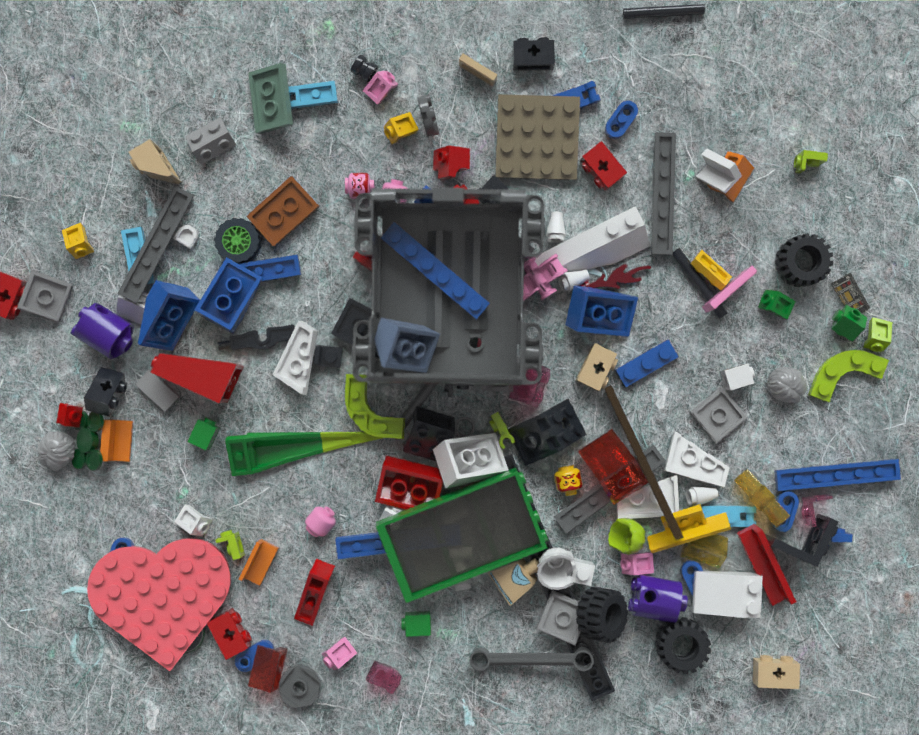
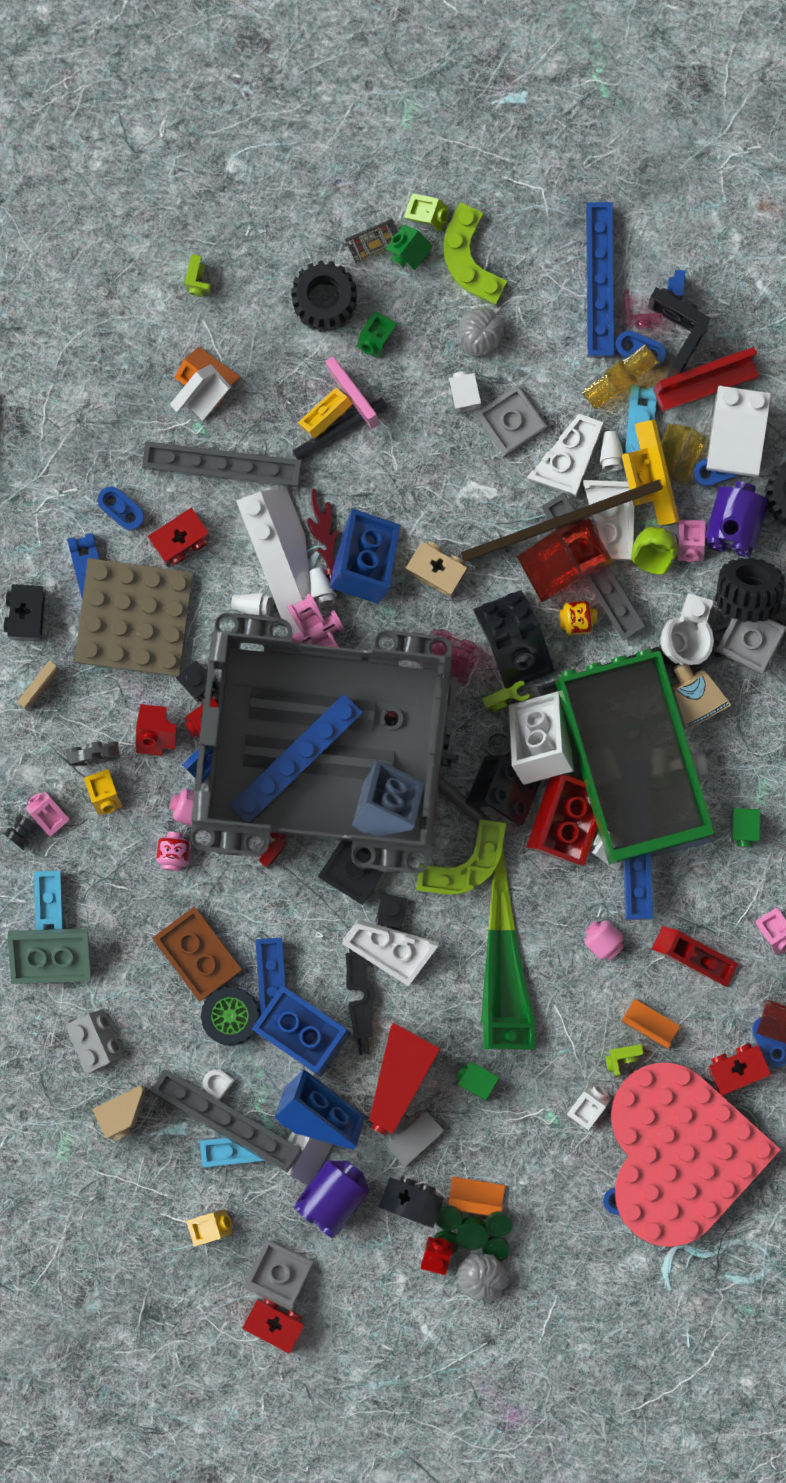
camera: 80 degrees left, 5 degrees down
blue plate [615,339,679,387] -> none

